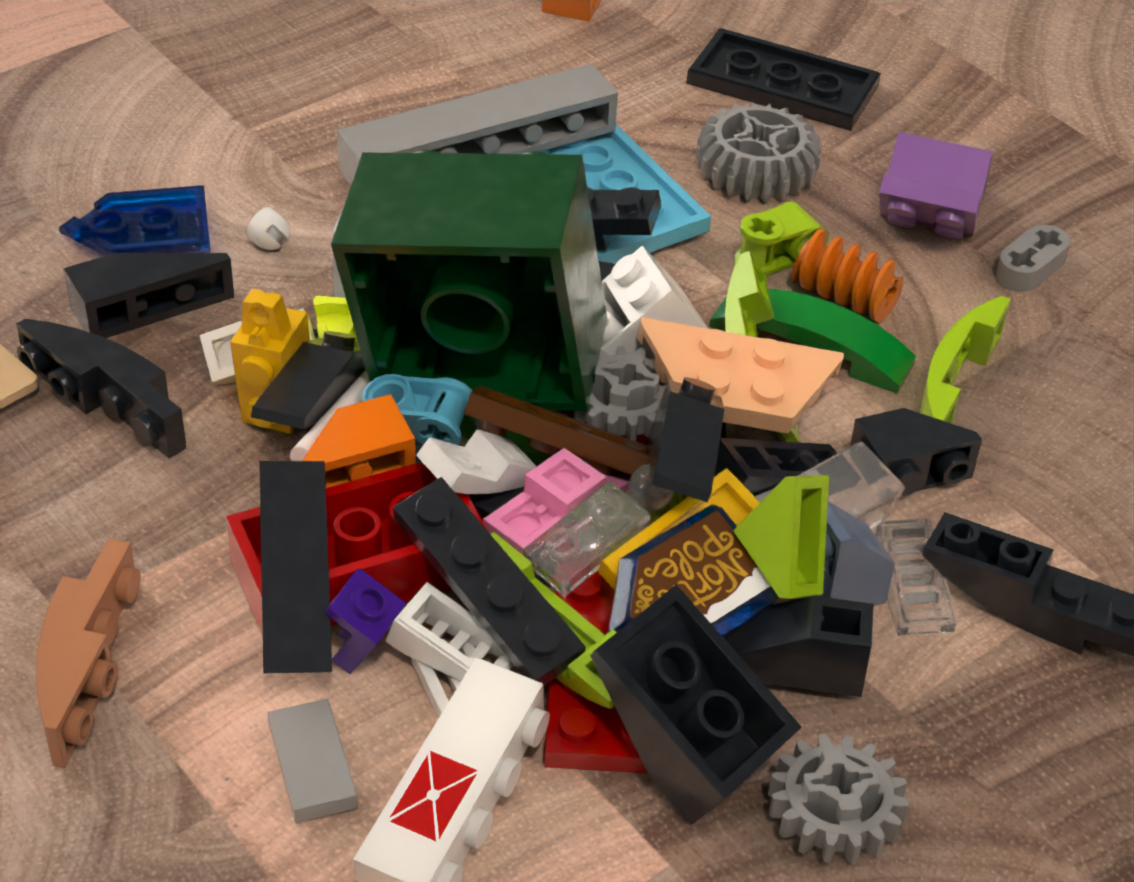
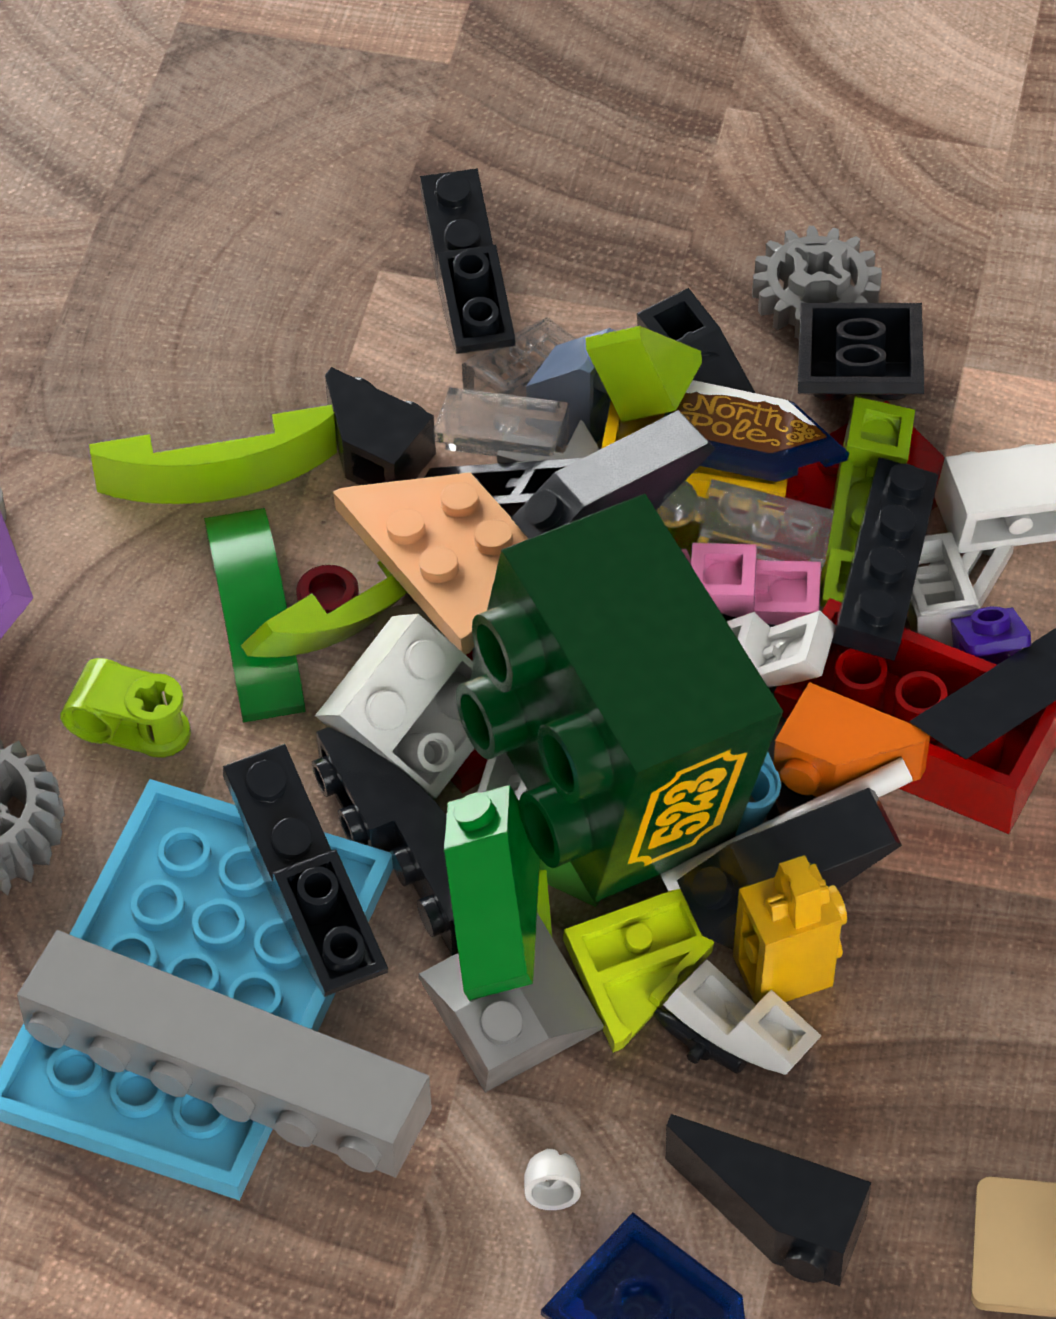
camera: 125 degrees left, 10 degrees up
black slope [16,319,187,459] -> none
orange piece [791,228,903,323] -> none

